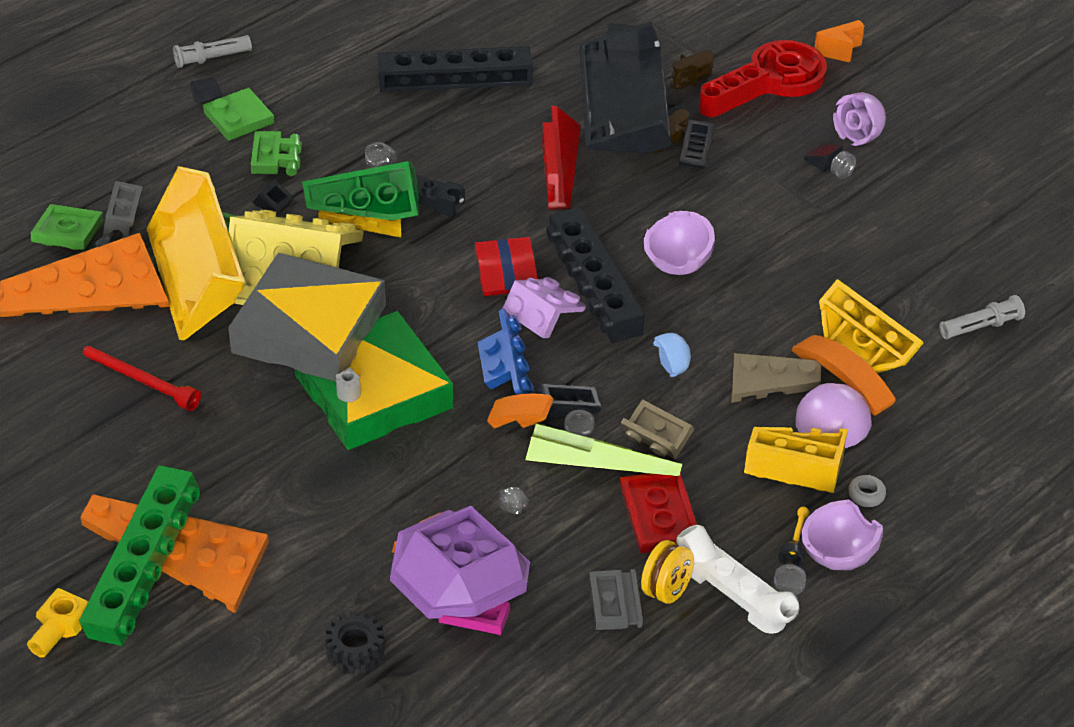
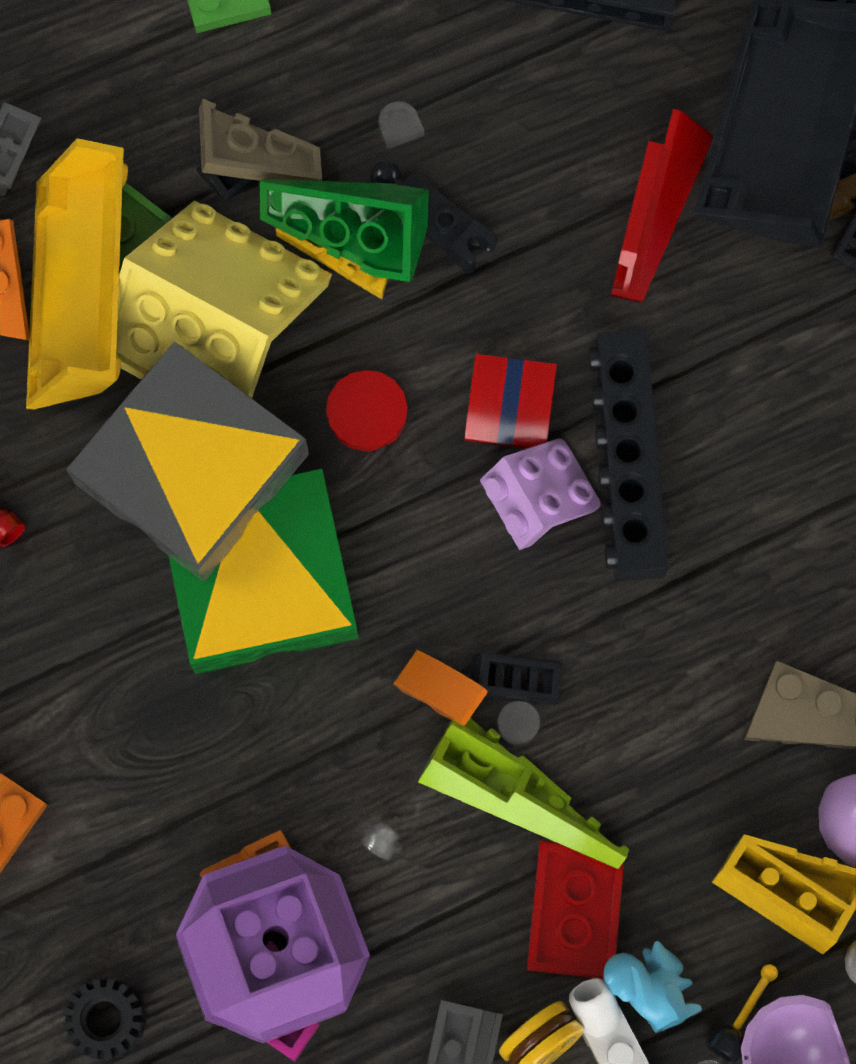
camera: 20 degrees right, 30 degrees up
bright green plate [251,131,302,176] -> none
light grey hose [336,368,361,402] -> none
blue bracket [477,308,534,395] -> none
dark tan bracket [621,399,694,459] -> none
lavender cylinder [644,211,715,275] -> none
light blue hair [653,333,691,377] -> none
none -> dark tan wing [199,99,322,181]
none -> red tile [326,370,408,452]
none -> medium azure animal [604,941,702,1033]

